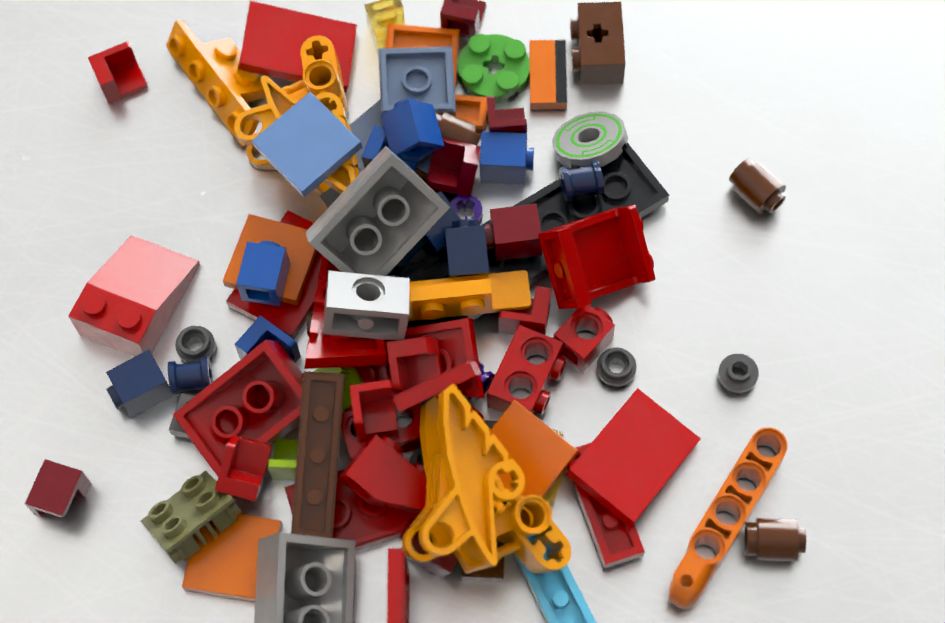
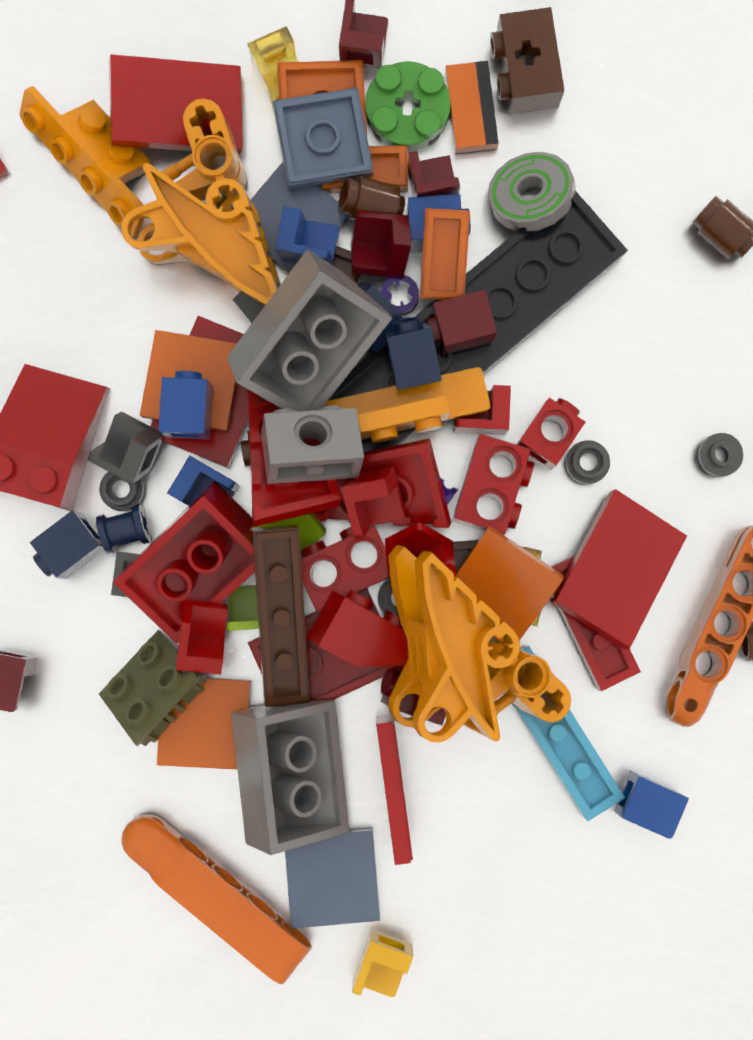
camera: 10 degrees left, 20 degrees up
medium blue tile [252,92,363,197] -> none
red panel [349,380,399,441] -> none
blue brick [381,98,444,162] -> none
red tile [393,360,481,412] -> none
red panel [538,205,656,309] -> none
dark blue bush [559,160,604,201] -> none
none -> dark grey panel [88,412,164,484]
none -> orange tile [419,208,470,300]

